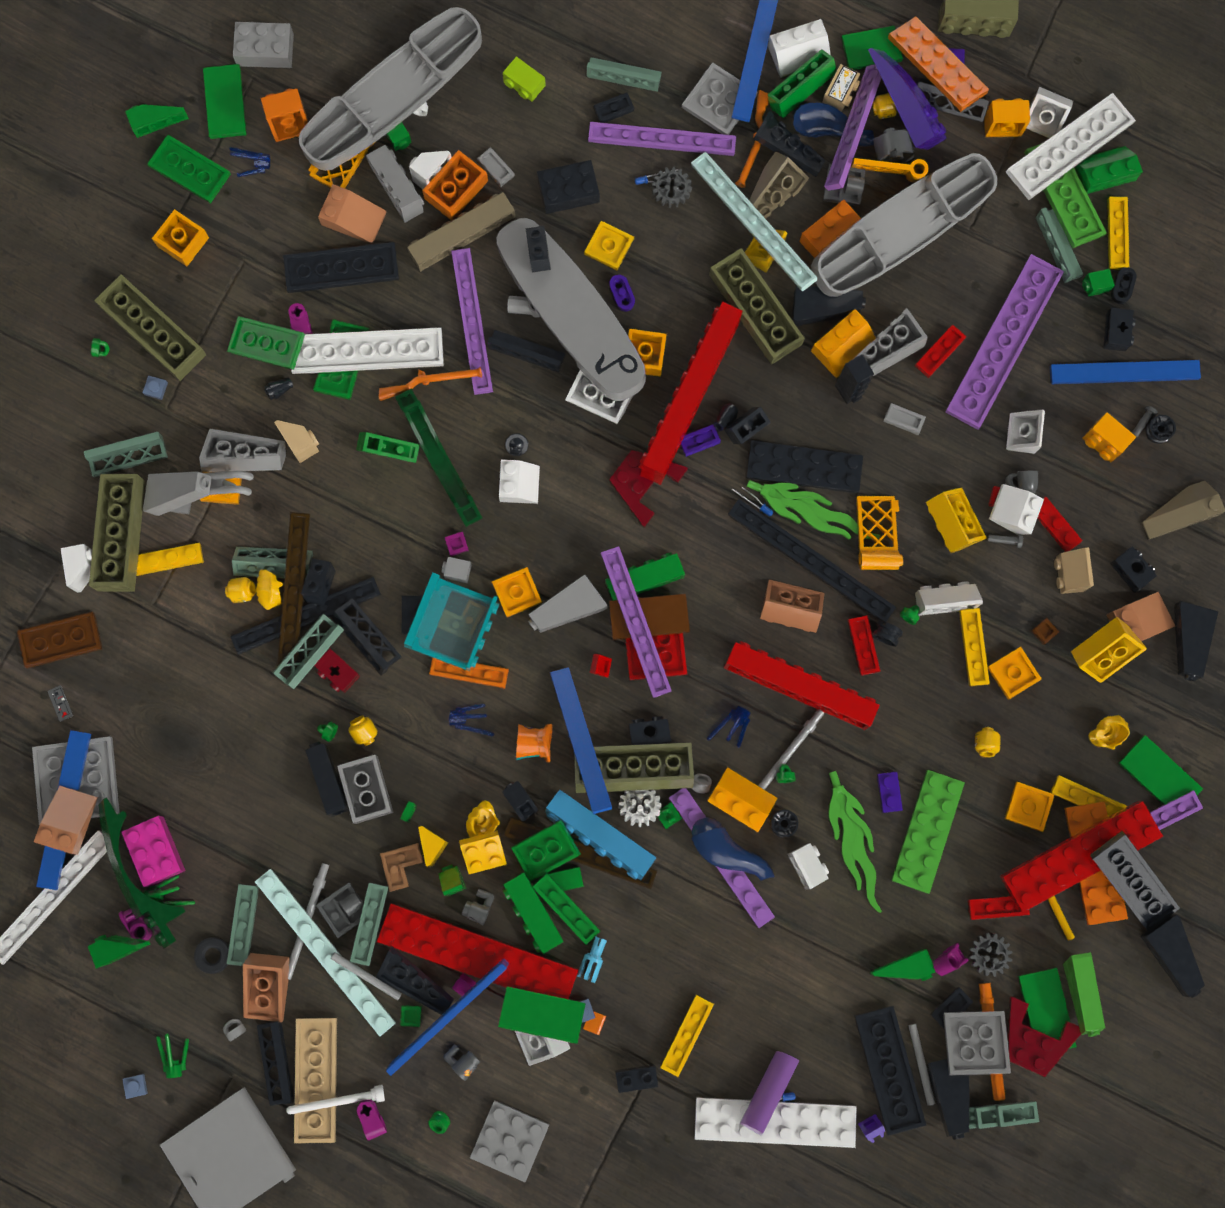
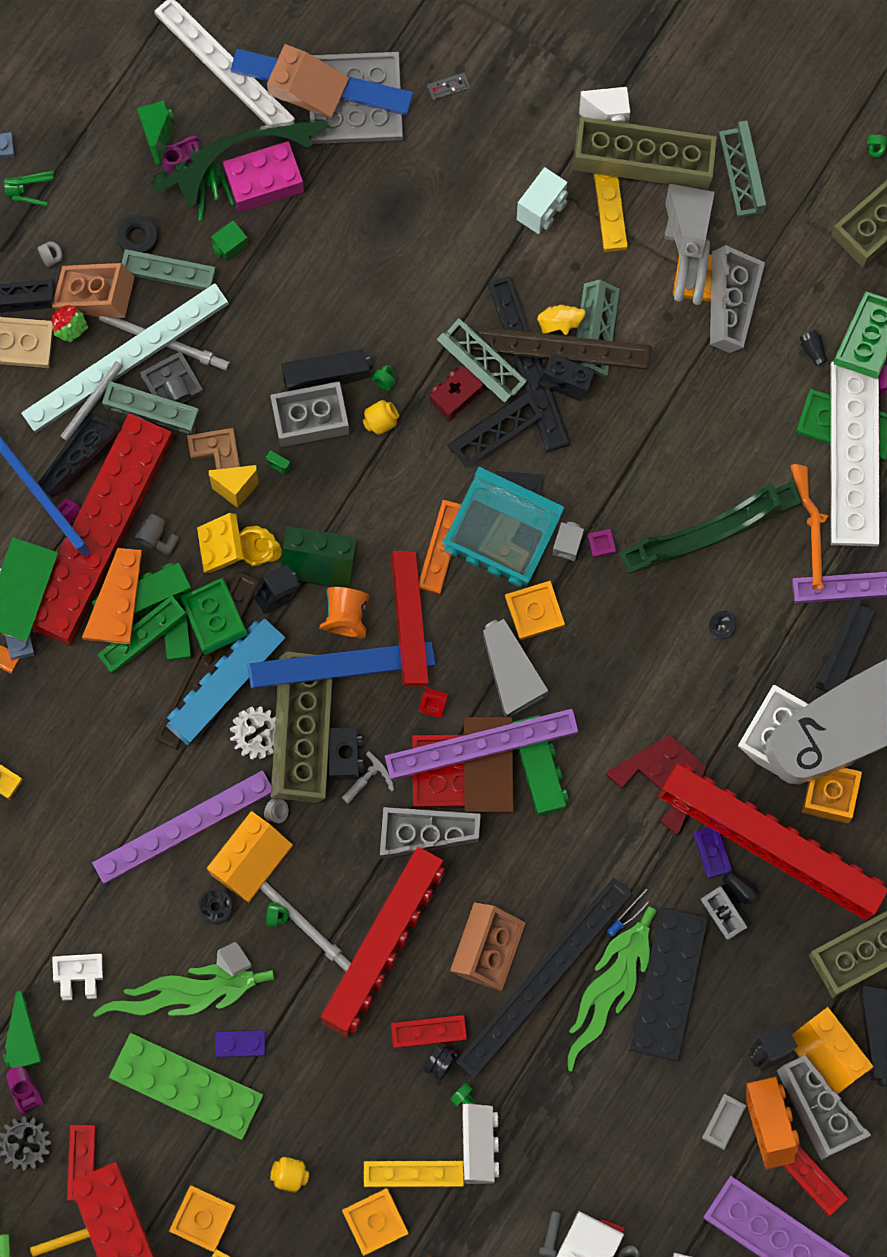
camera: 100 degrees right, 5 degrees down
reddish brown tile [17,611,102,668] -> none
sand blue plate [143,376,168,400] -> none
yellow head [225,577,256,603] -> none
tan slope [274,420,319,463] -> none
green slope [356,432,420,463] -> none
green tile [400,1005,422,1027] -> none
green slope [439,864,467,896] -> none
clear blue plant [449,704,495,736] -> none
white slope [499,460,540,504] -> none
medium azure arm [577,936,607,983] -> none
green tile [657,802,682,829] -> none
dark blue animal [691,817,775,881] -> none
clear blue plant [707,706,751,747] -> none
white slope [787,843,829,889] -> none
light orange piece [856,496,903,570] -> none
yellow slope [926,488,987,553] -> none
none -> piece [51,305,88,342]
none -> white plate [53,954,103,1001]
none -> orange wing [82,548,142,644]
none -> green brick [211,221,249,262]
none -> light grey slope [217,942,251,977]
none -> dark green slope [281,526,358,588]
none -> light grey piece [342,751,394,804]
none -> light grey wedge [380,807,480,859]
none -> red tile [391,551,428,686]
none -> light aqua brick [517,167,568,234]
none -> orange brick [746,1077,799,1169]

